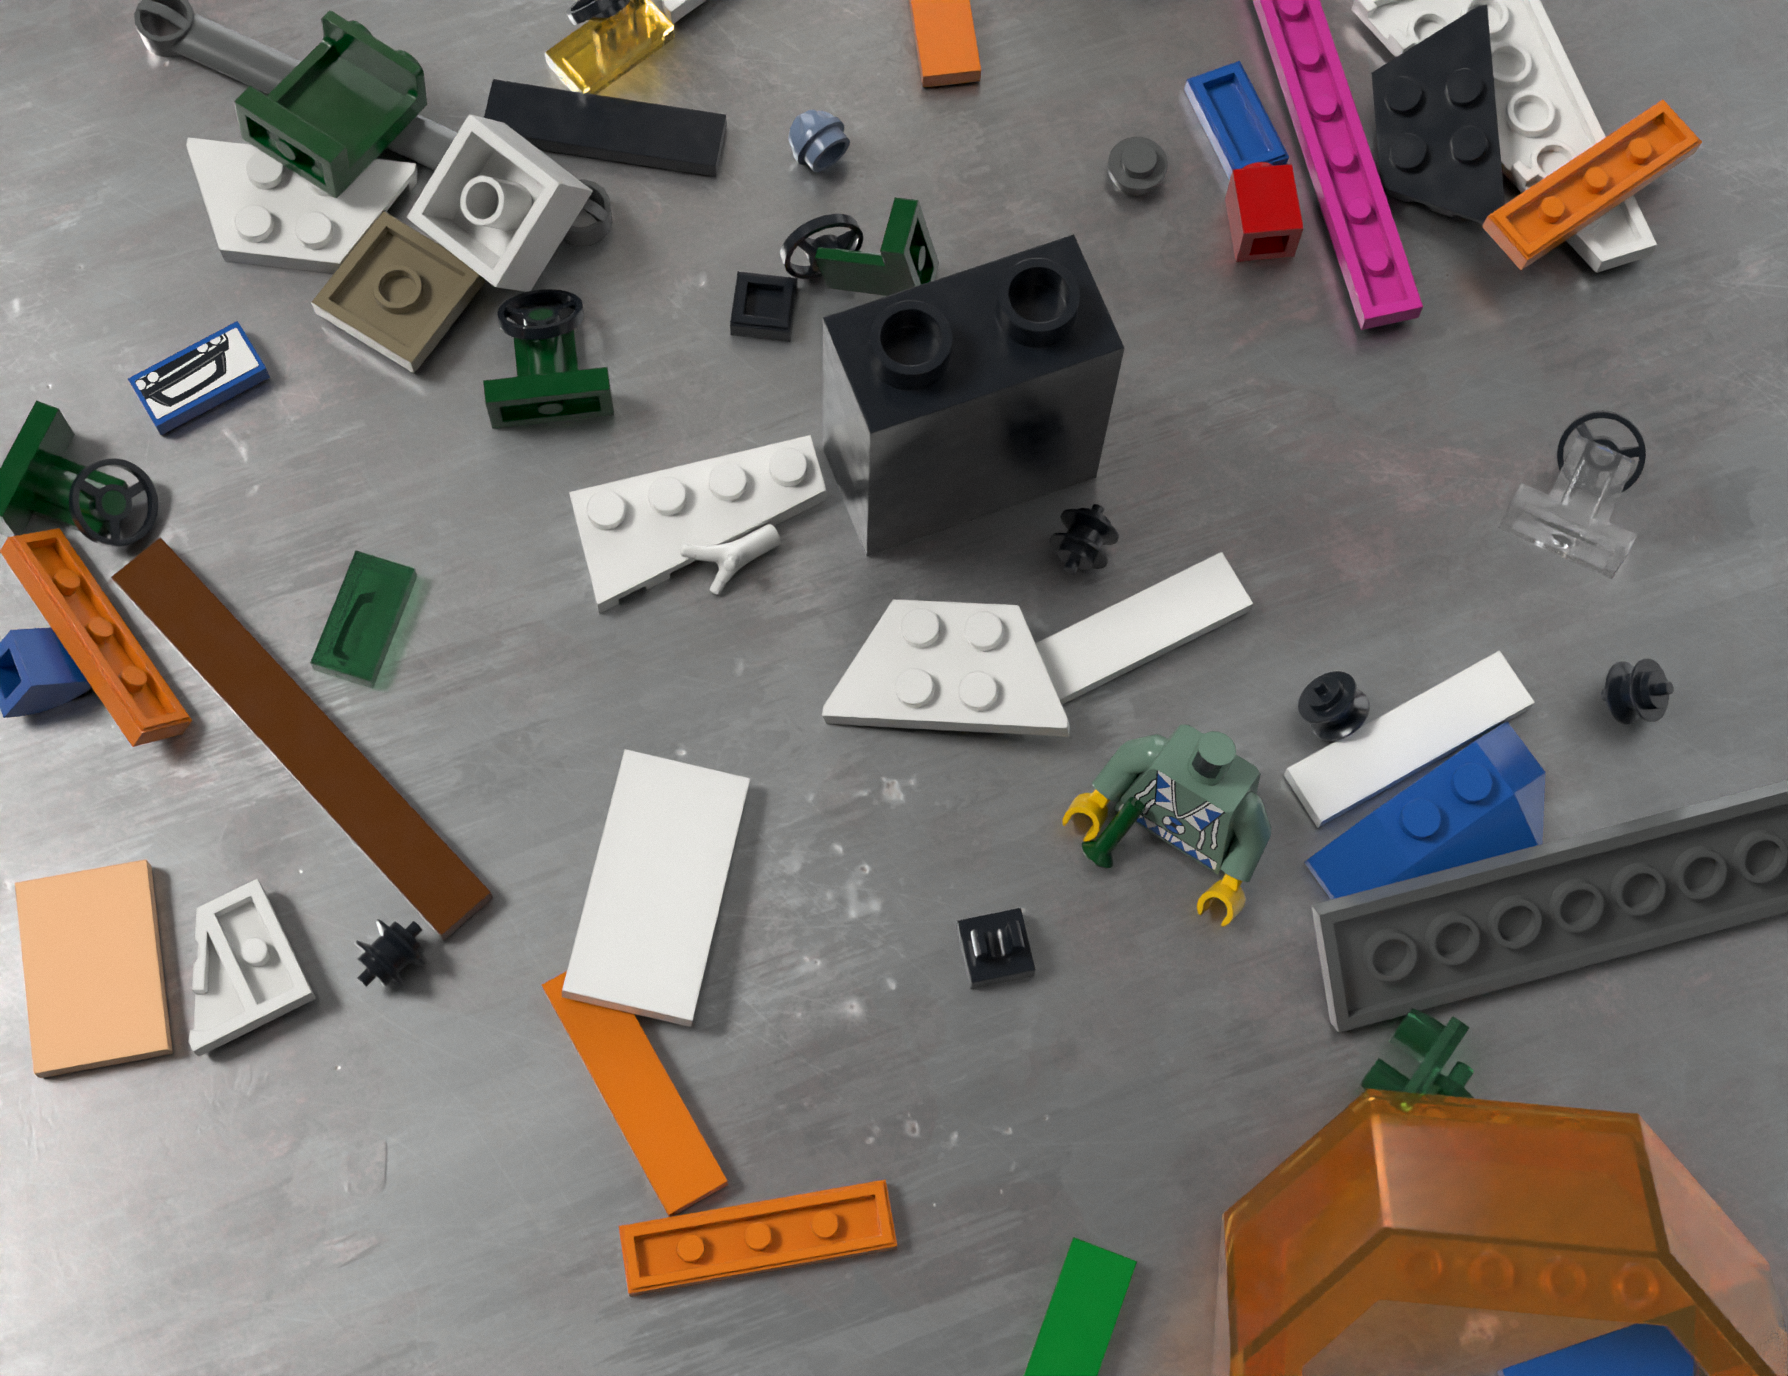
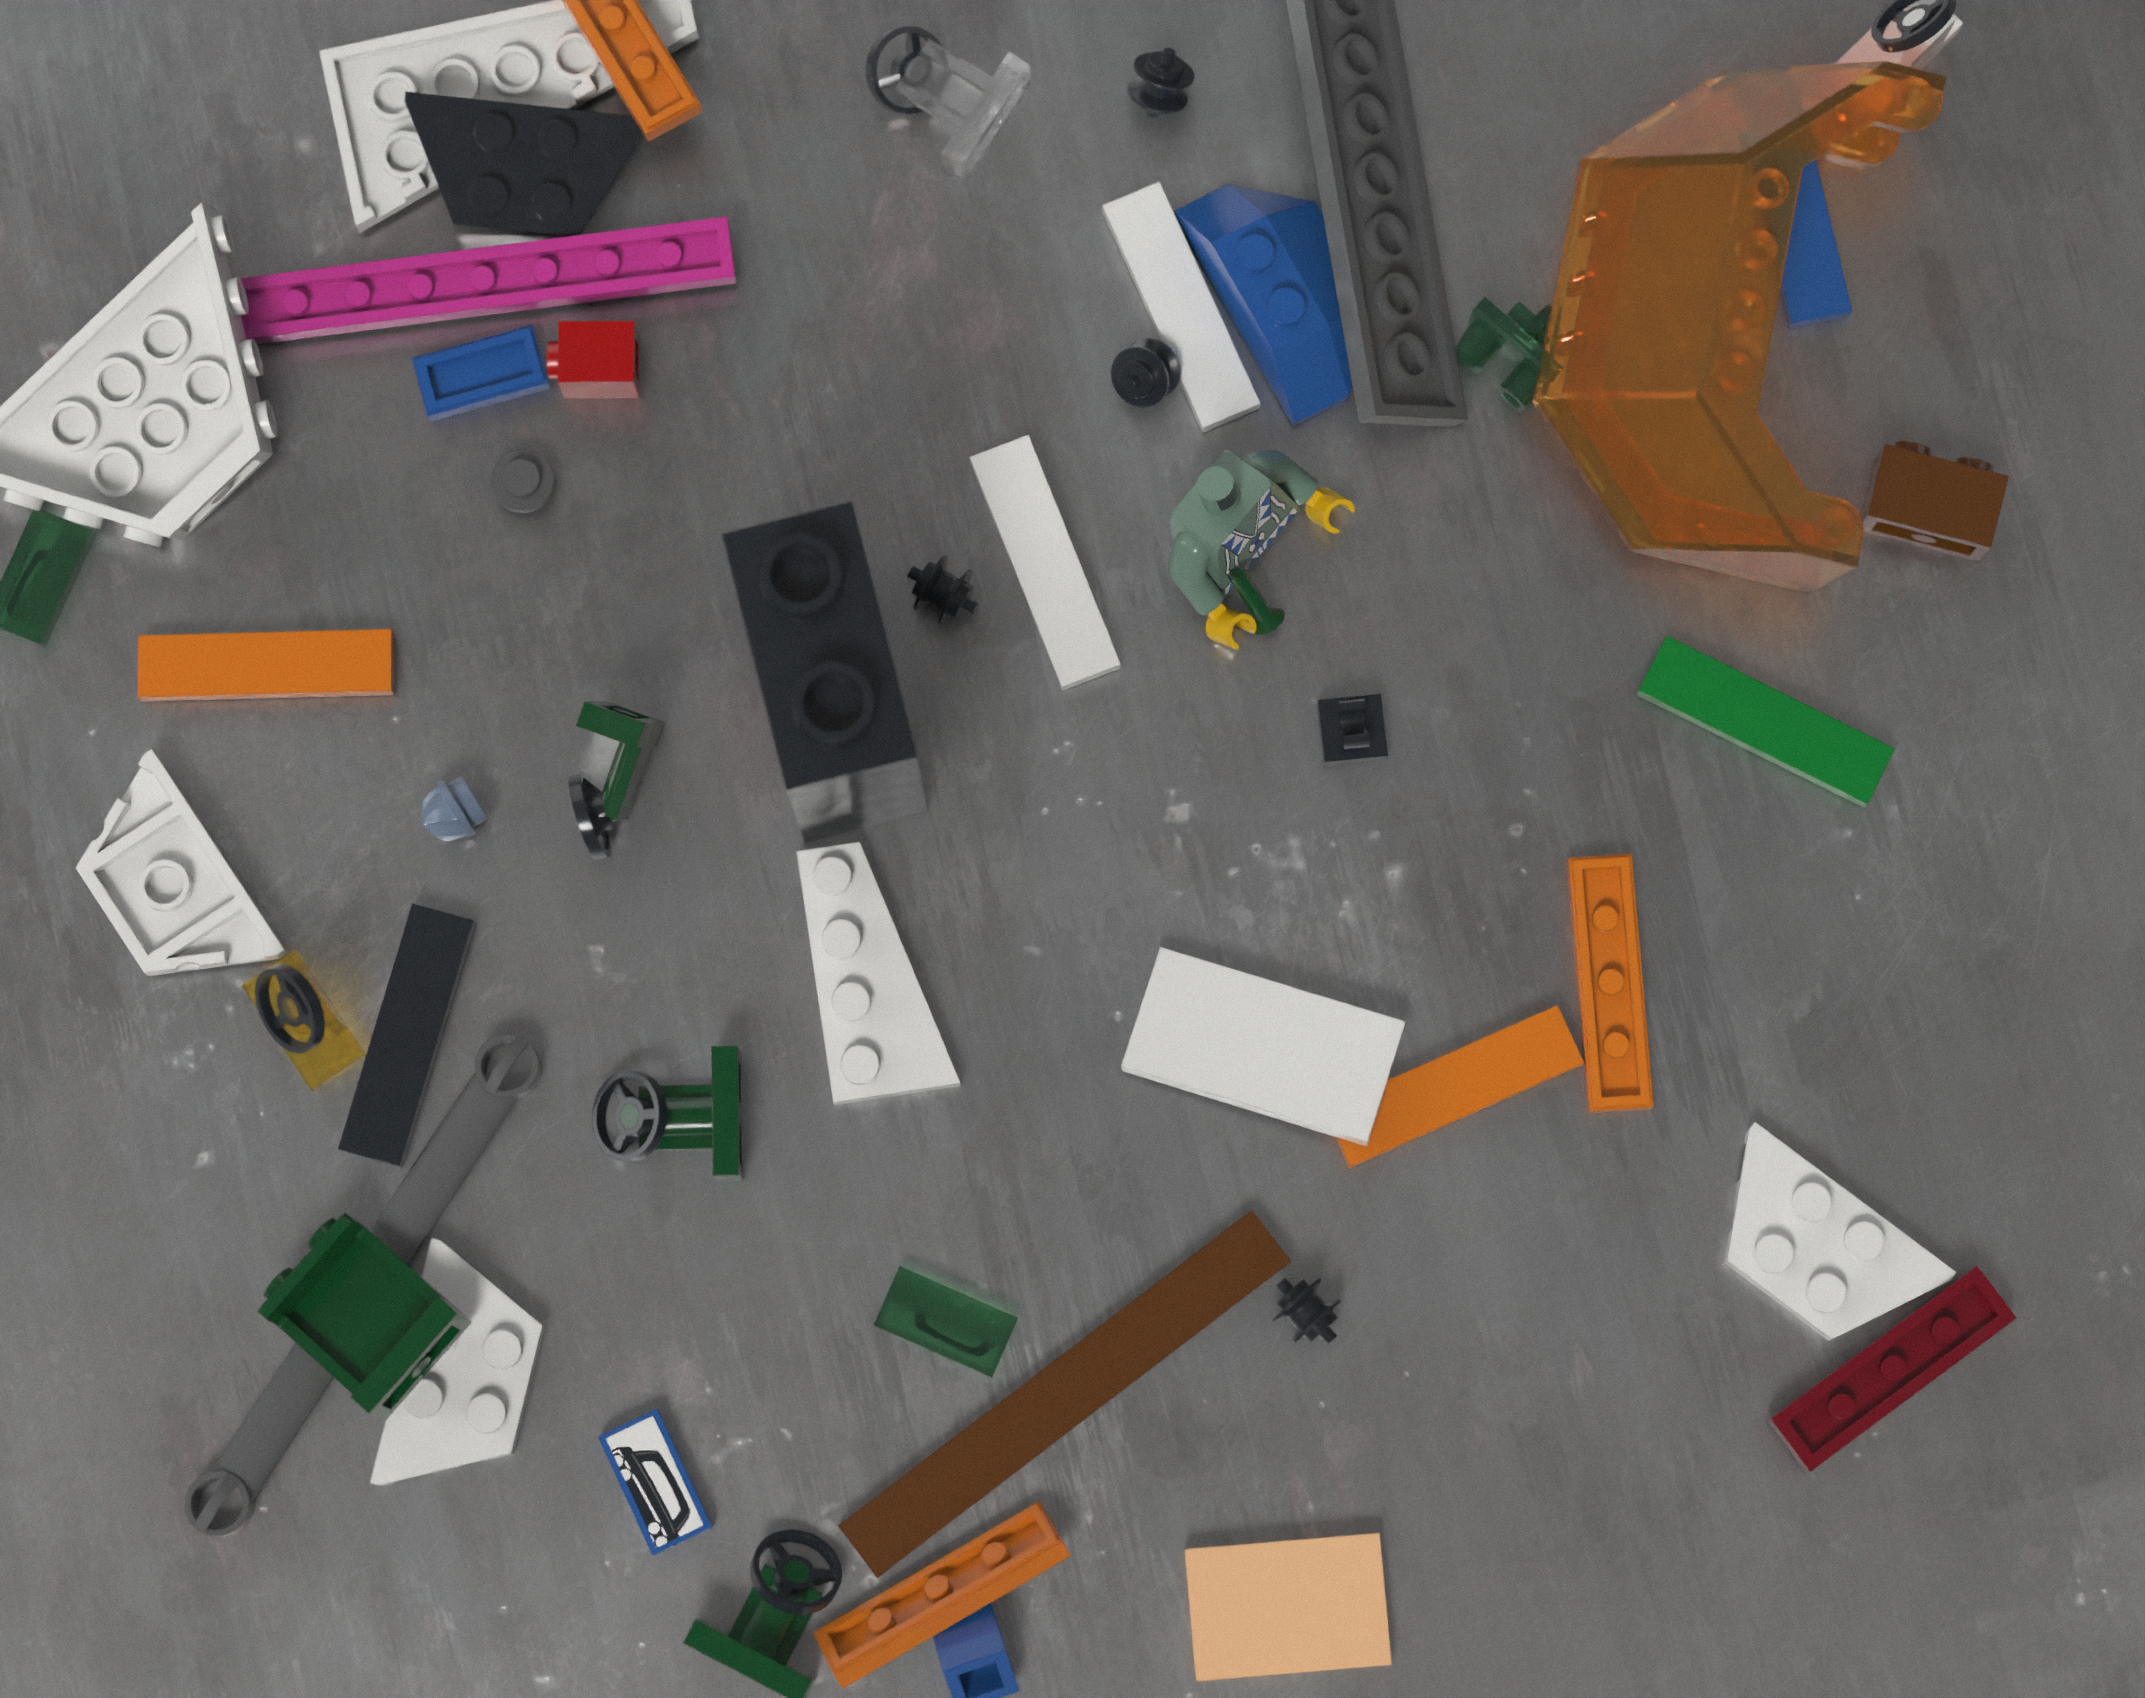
camera: 80 degrees left, 10 degrees up
white wing [189,879,316,1057] -> none
dark tan plate [311,211,485,374] -> none
white brick [406,114,593,292] -> none
white bar [680,524,781,595] -> none
black tile [730,271,798,342] -> none
white wing [822,599,1070,737] -> none

